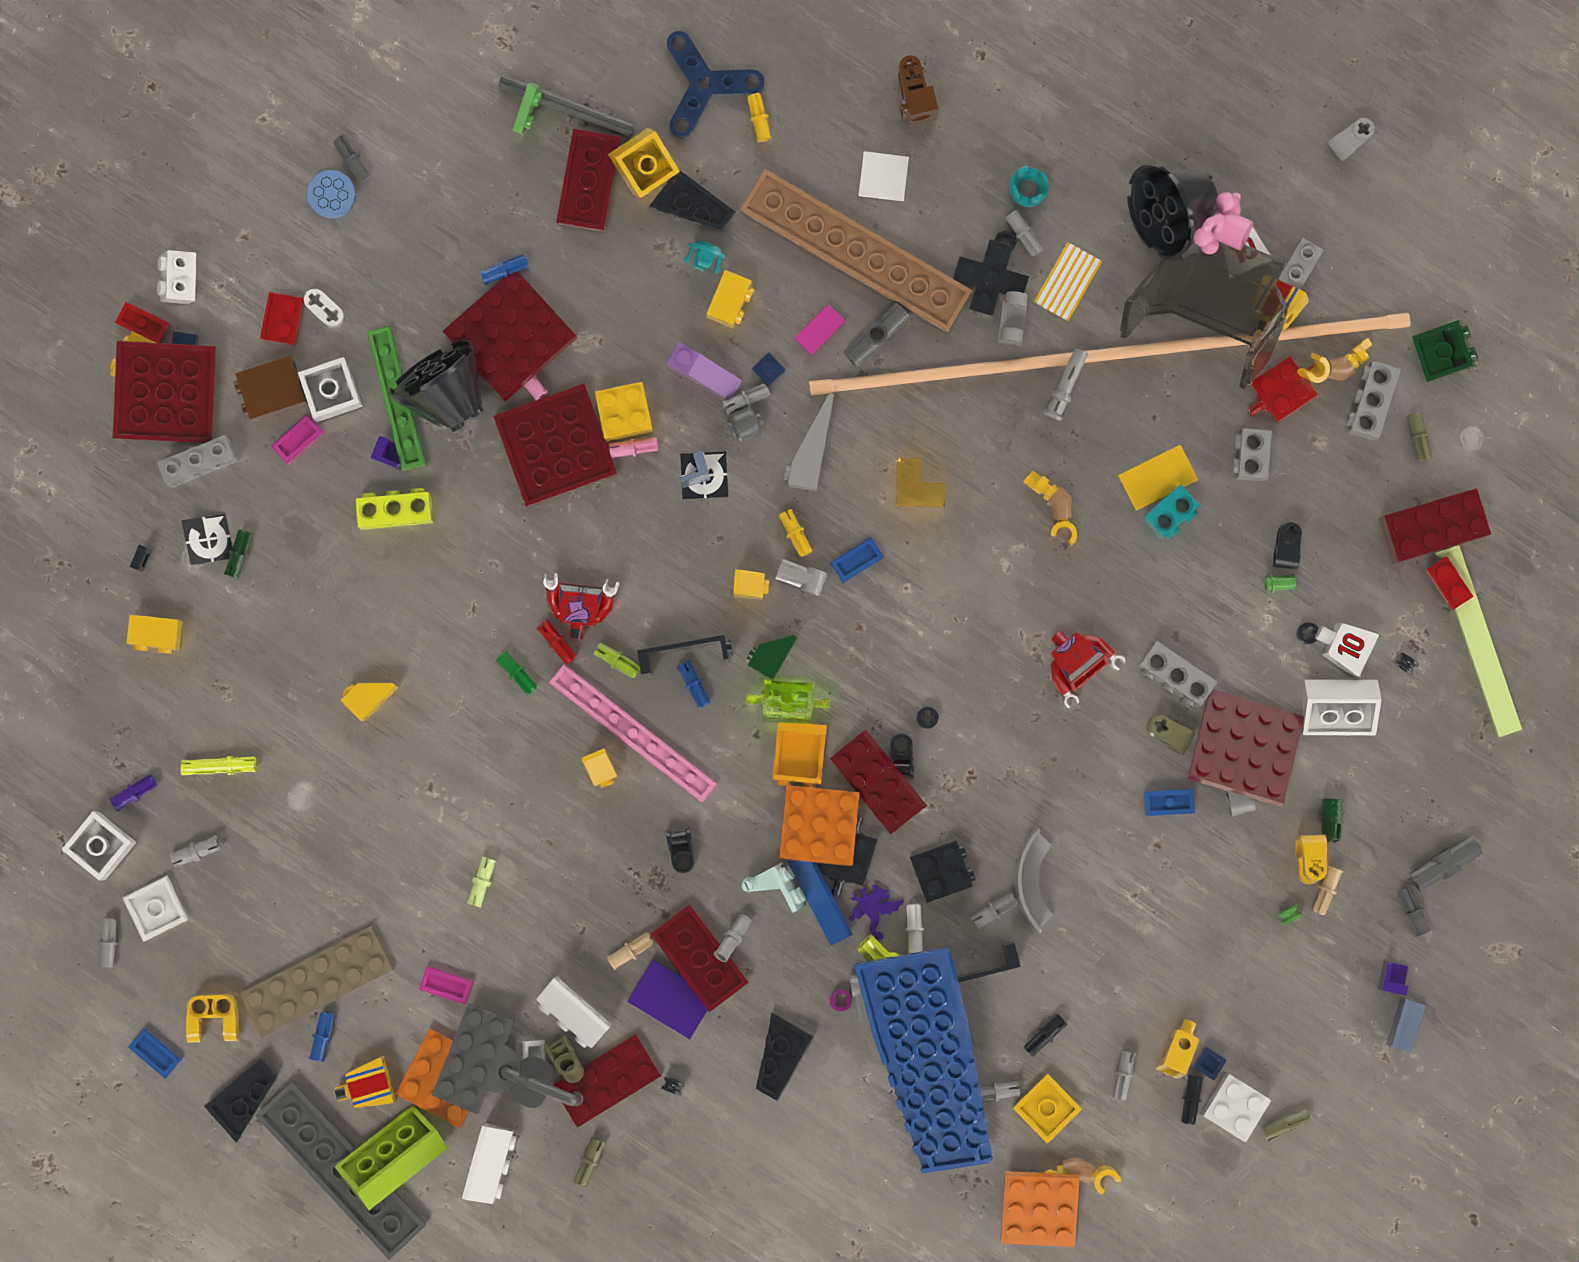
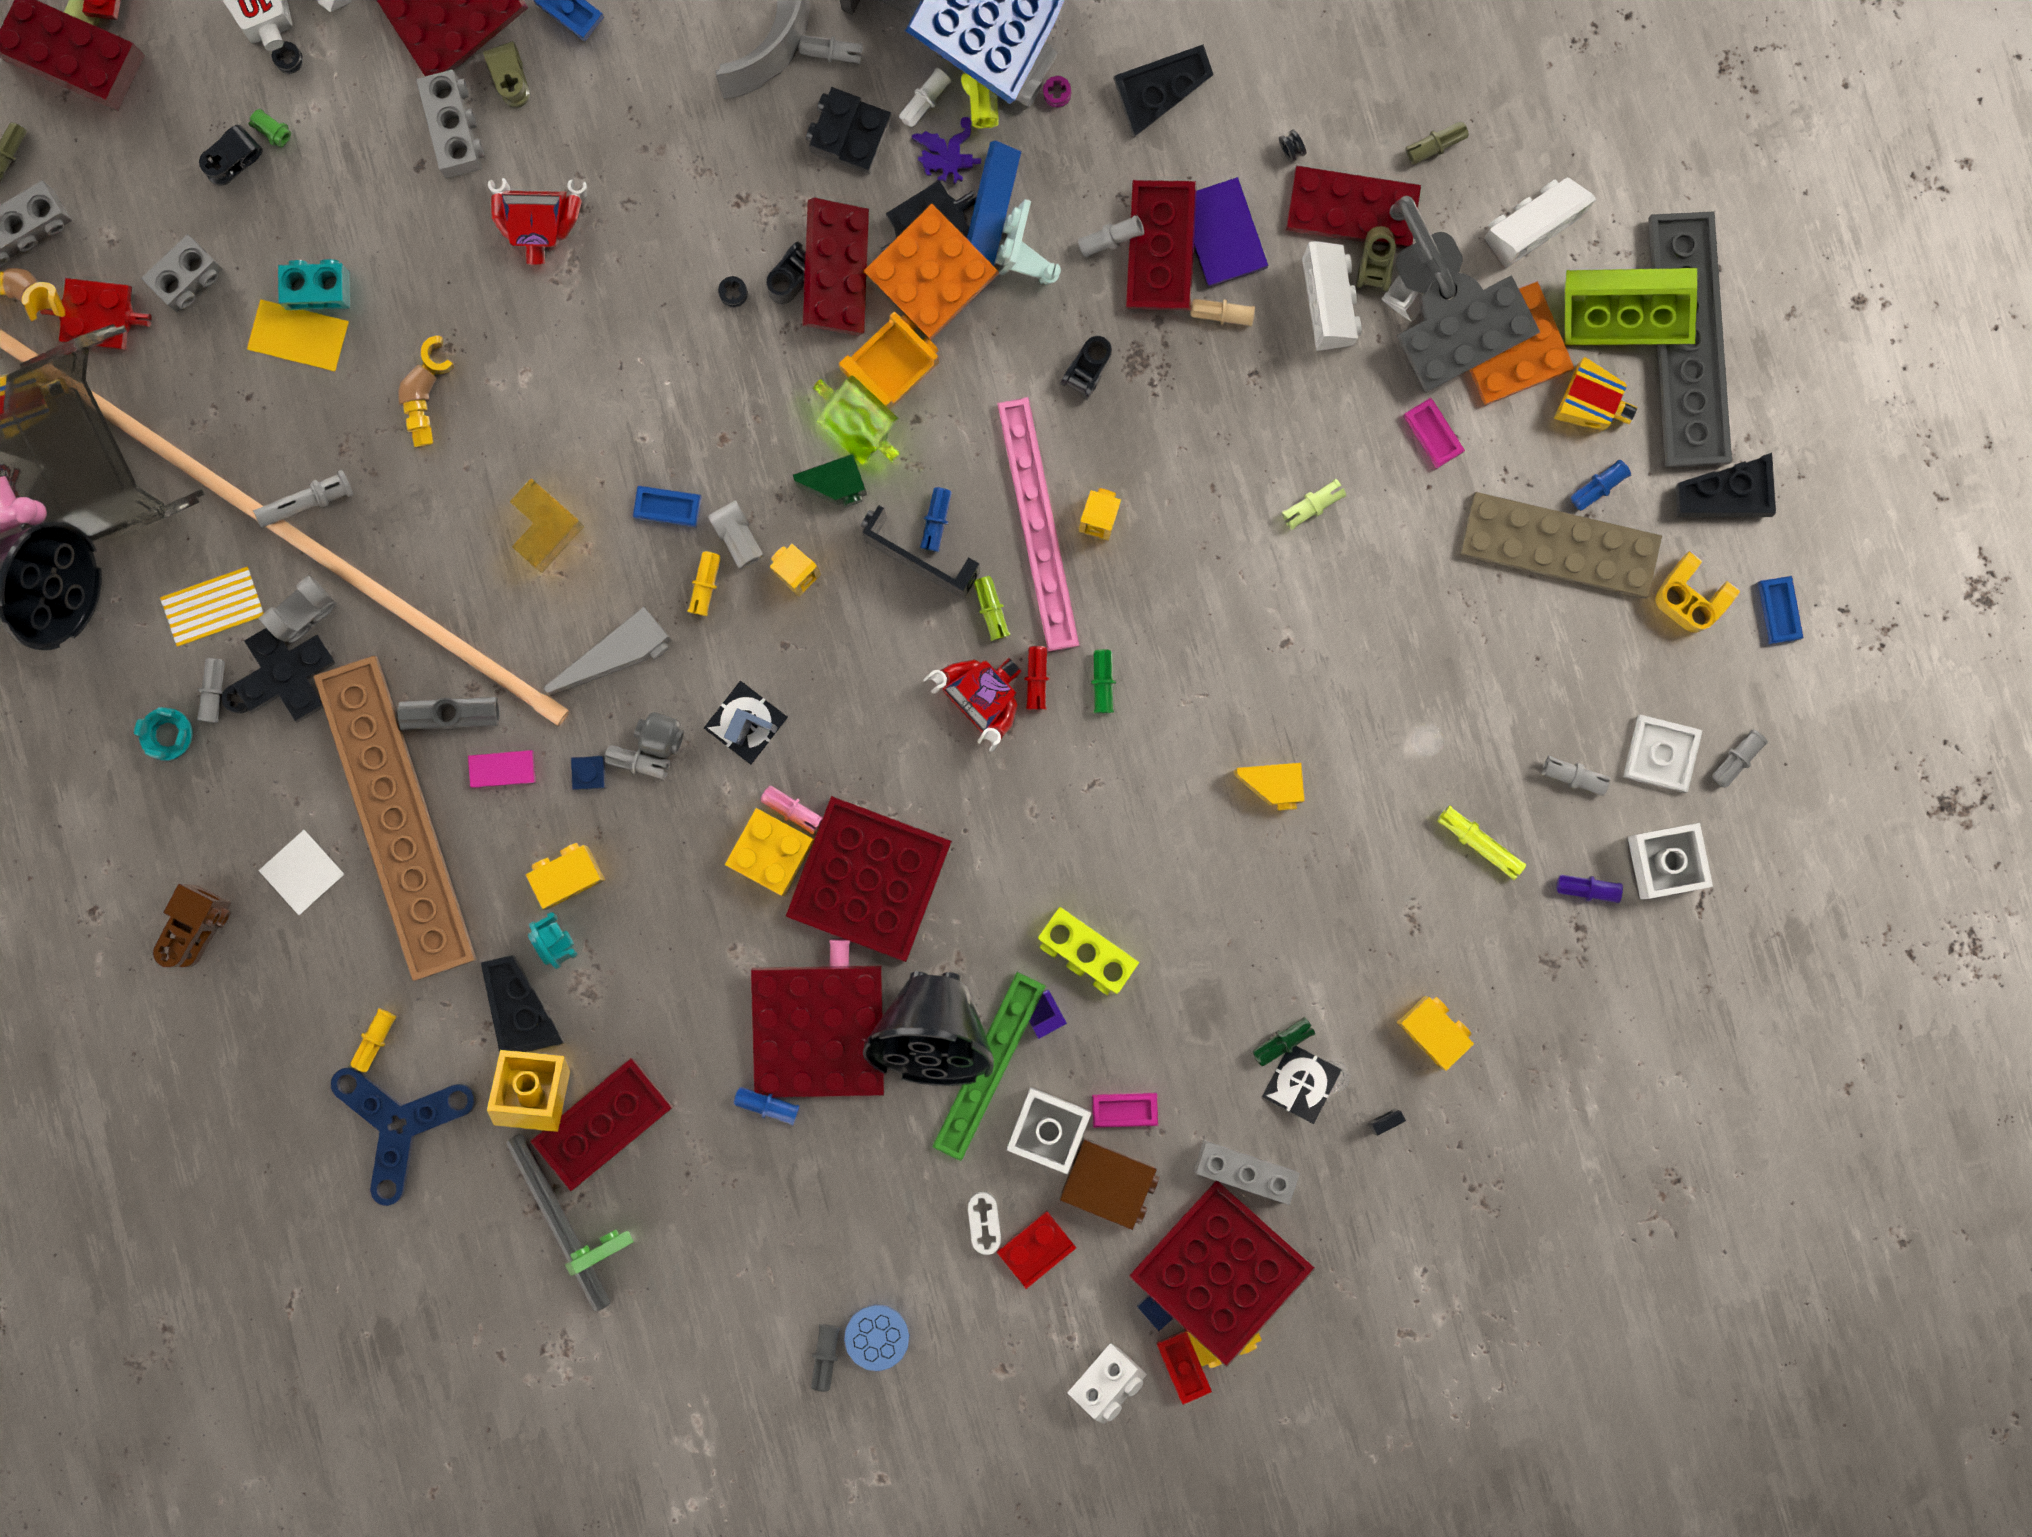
camera: 140 degrees left, 0 degrees up
medium lavender slope [667,342,743,400] -> none

